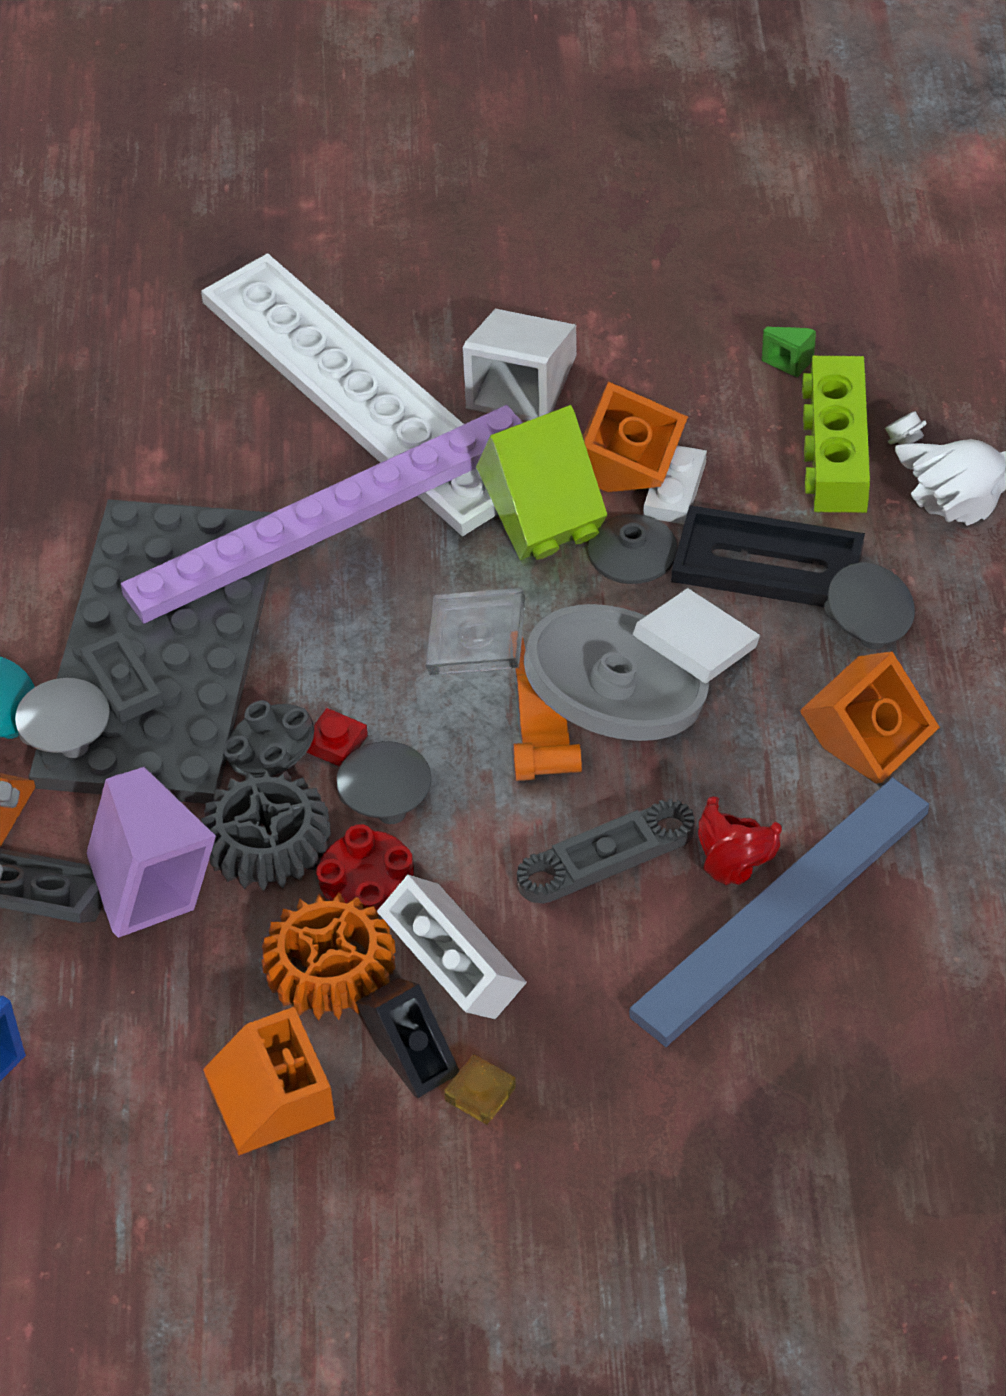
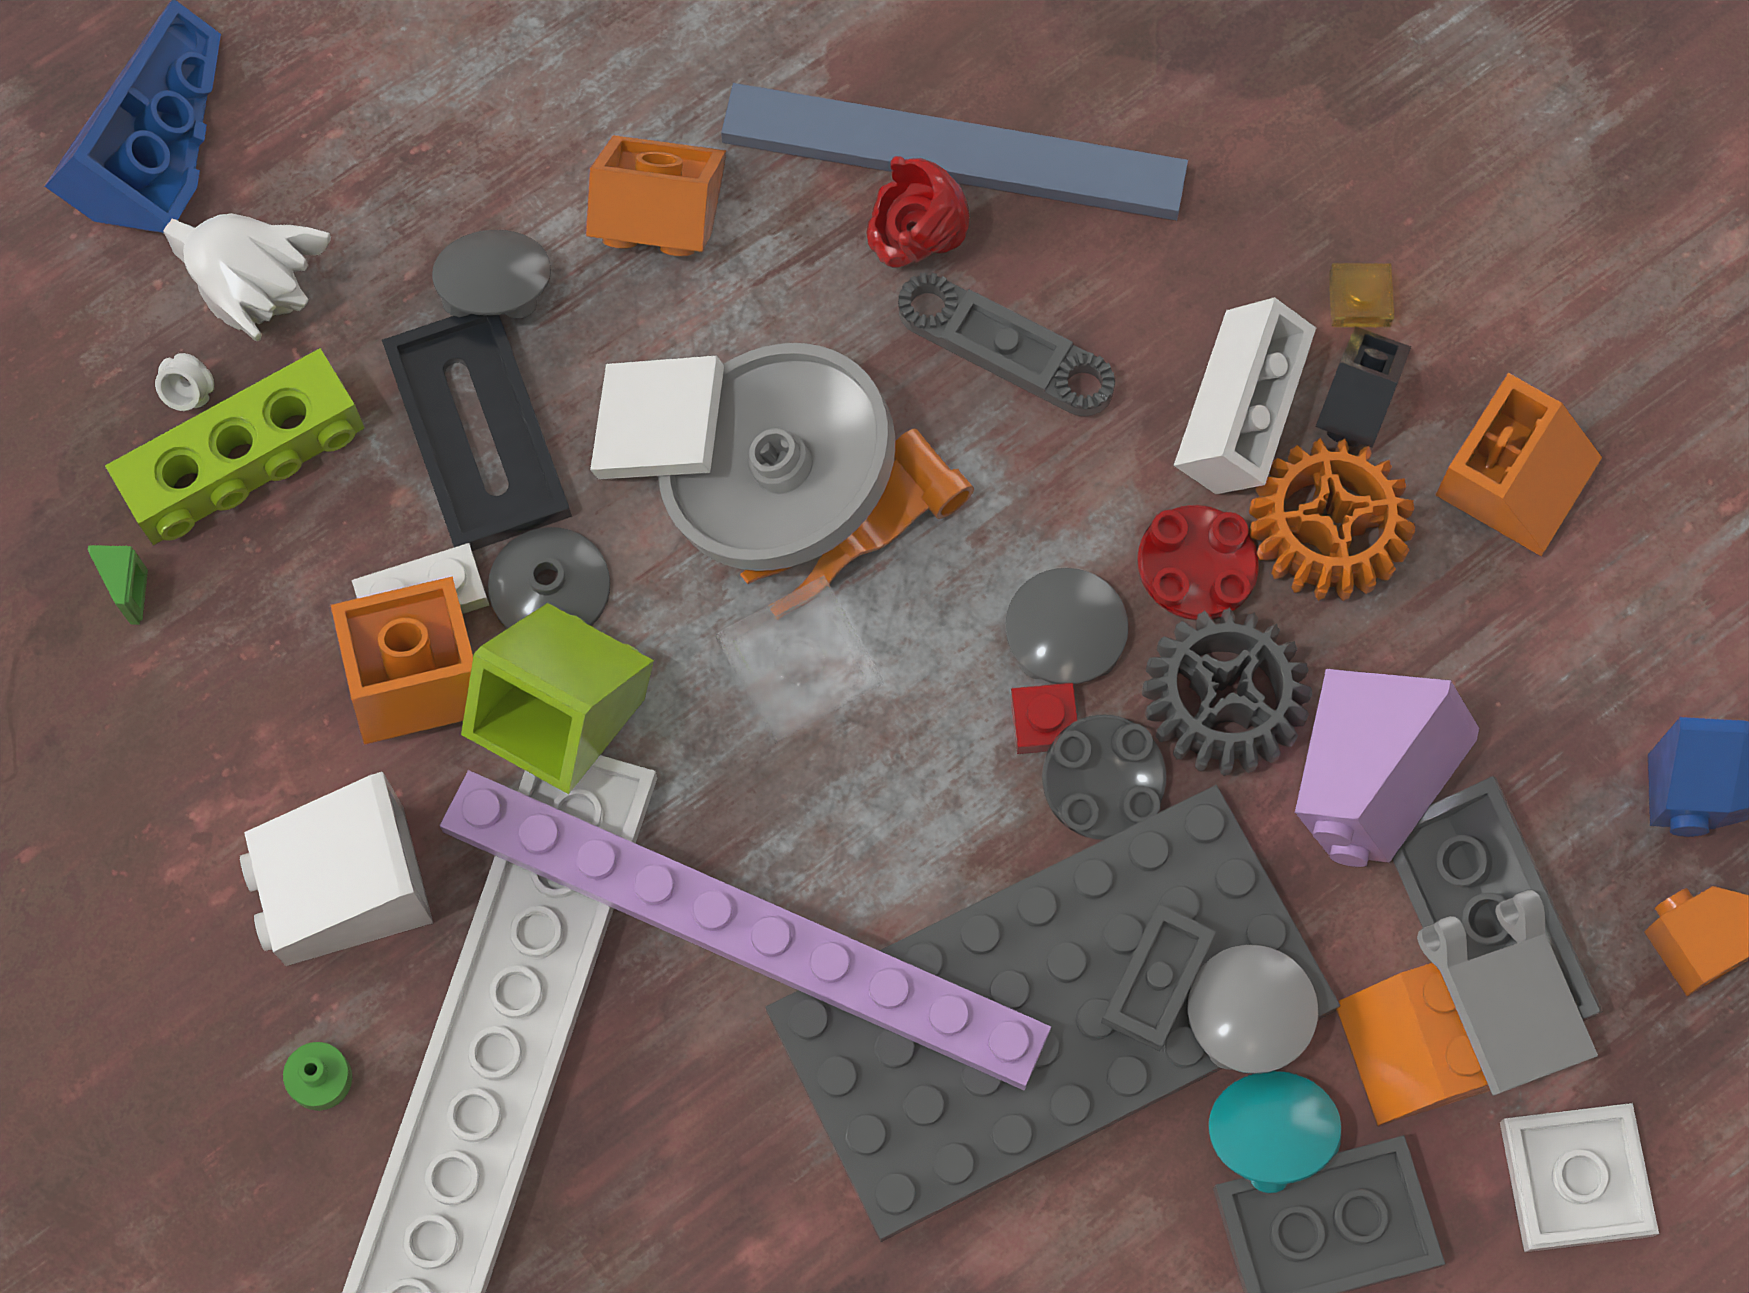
camera: 125 degrees left, 20 degrees up
none -> bright green tile [283,1042,352,1111]

